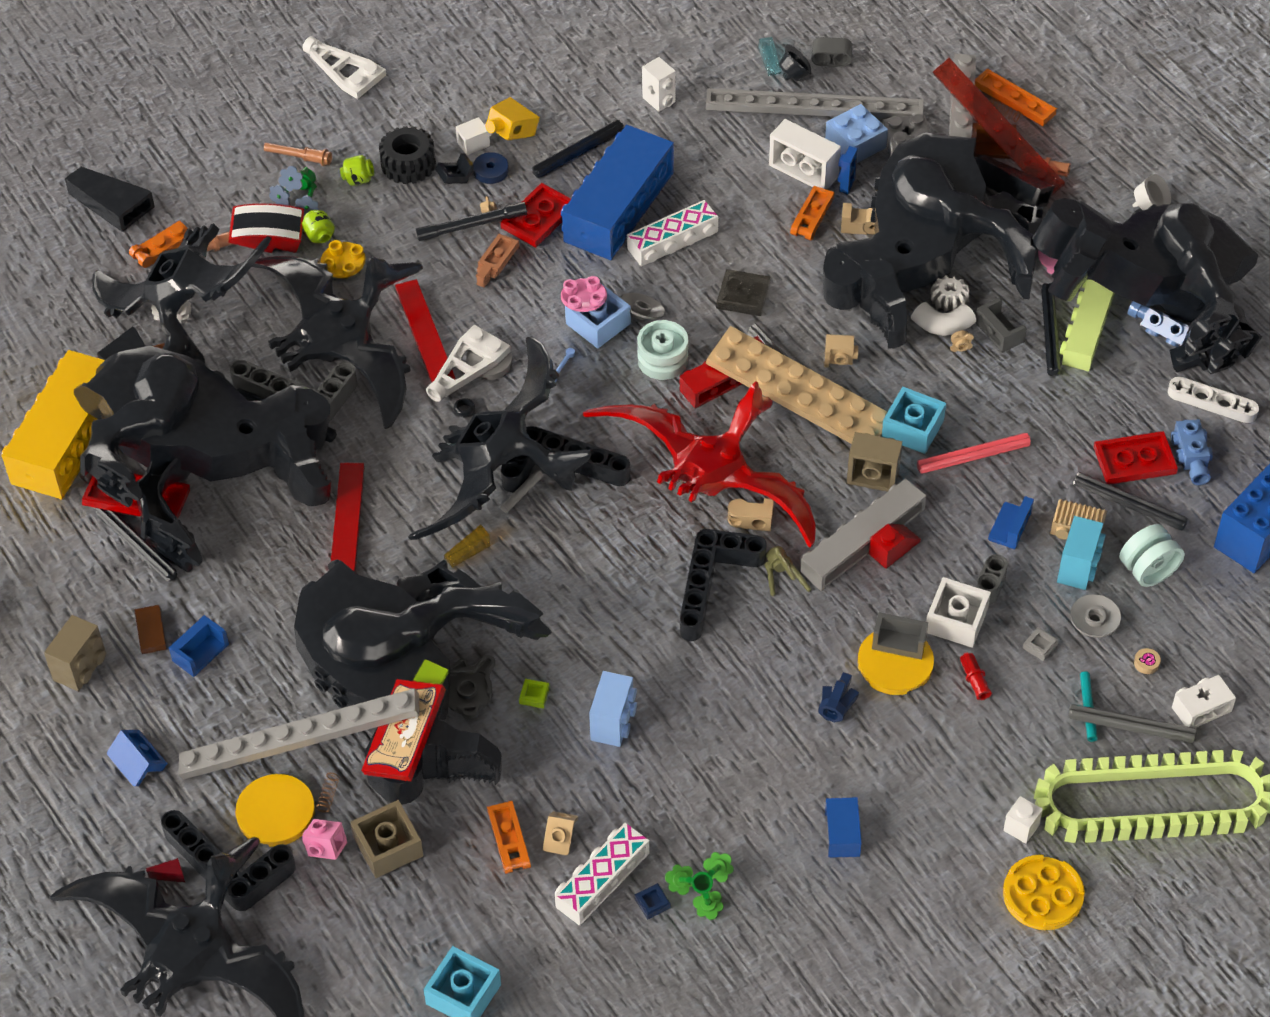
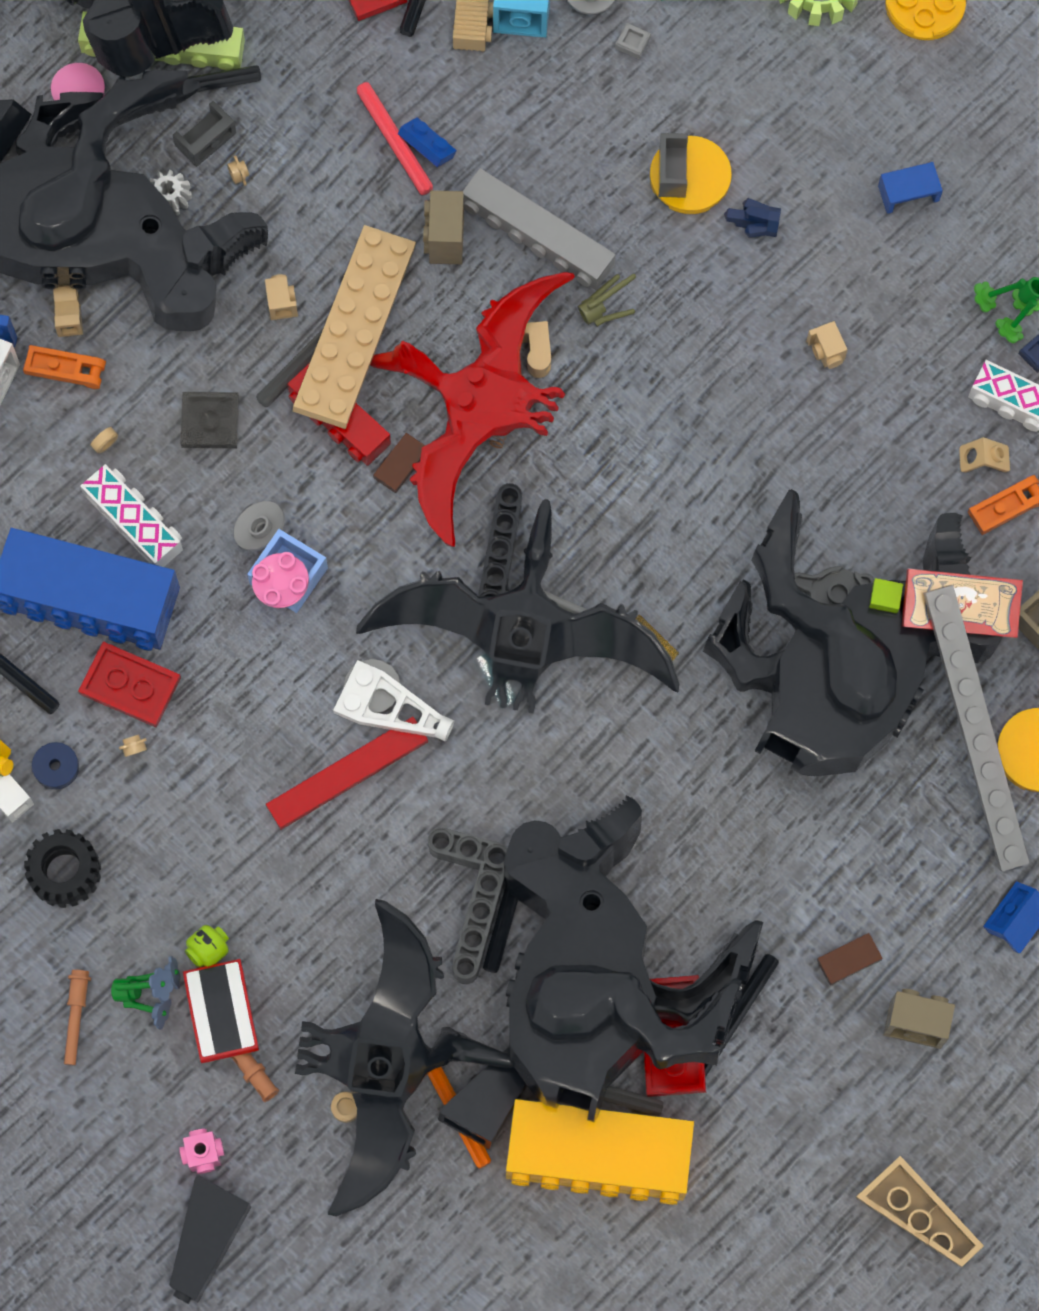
camera: 105 degrees left, 20 degrees up
orange plate [129,220,188,268] -> none
blue panel [169,615,229,677] -> none
black animal [252,256,423,429] -> none
medium nougat piece [316,772,340,812] -> none
yellow dish [321,240,366,278] -> none
red tile [331,463,365,572] -> none
lime head [340,155,374,186] -> none
black piece [416,201,528,241] -> none
black bracket [435,153,474,184] -> none
black piece [453,398,475,418] -> none
nougat hinge [476,234,519,288] -> none
lime tile [519,679,550,709] -> none
light blue hinge [555,348,575,382] -> none
light blue brick [589,671,637,747] -> none
light aqua wheel [637,320,688,380] -> none
black beam [680,529,767,641] -> none
red slope [869,524,921,569] -> none
medium azure brick [882,386,946,454] -> none
white cylinder [911,302,976,336] -> none
white brick [926,577,991,648] -> none
red axle [960,652,992,700] -> none
dark grey beam [976,554,1008,605] -> none
blue panel [988,496,1034,549] -> none
white brick [1003,796,1043,844] -> none
none -> tan tile [90,427,118,453]
none -> bright pink brick [179,1129,224,1174]
none -> reddish brown tile [373,433,425,493]
none -> blue plate [398,117,457,167]
none -> tan brick [807,321,848,369]

